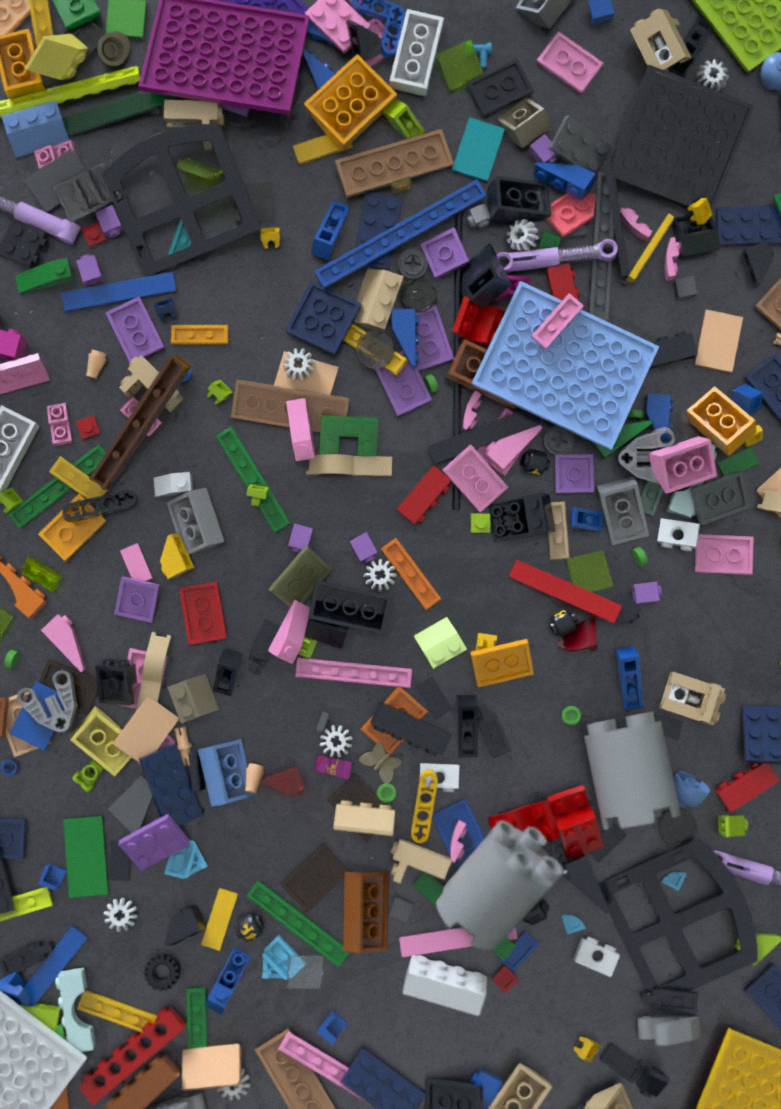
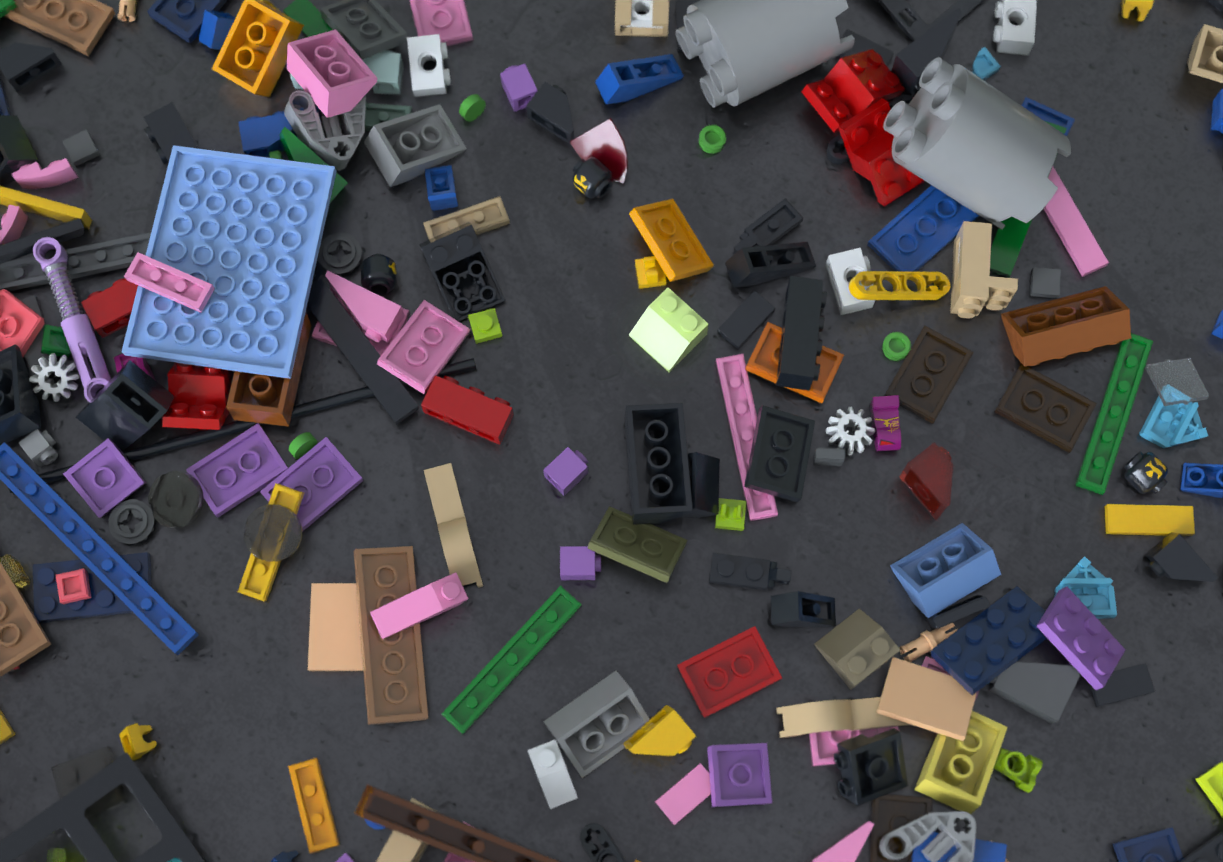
camera: 100 degrees left, 10 degrees down
blue panel [38,863,67,891] -> none
green tile [63,816,109,898] -> none
white gear [104,898,138,932] -> none
lime tile [207,379,233,405] -> none
light nougat cone [245,763,265,793] -> none
lime tile [246,484,269,506] -> none
bright pink slope [268,600,310,664] -> none
white gear [282,348,315,381] -> none
dark blue plate [285,281,362,355] -> none
blue slope [311,201,350,260] -> none
green plate [319,415,378,456] -> none
tan slope [333,800,395,836] -> none
tan slope [353,269,404,334] -> none
dark tan piece [359,742,402,783] -> none
white gear [364,559,397,592] -> none
orange tile [381,538,441,610] -> none
blue slope [392,309,419,369] -> none
white brick [403,955,487,1016] -> none
bright pink slope [450,819,467,863] -> none
bright pink slope [462,390,482,432] -> none
red plate [491,965,519,994] -> none
red tile [508,560,622,624] -> none
medium lavender plate [554,454,594,494] -> none
clear neon green tile [566,549,613,592] -> none
light nougat tile [694,309,743,373] -> none
none -> coral tile [56,568,92,604]
none -> black plate [744,405,815,502]

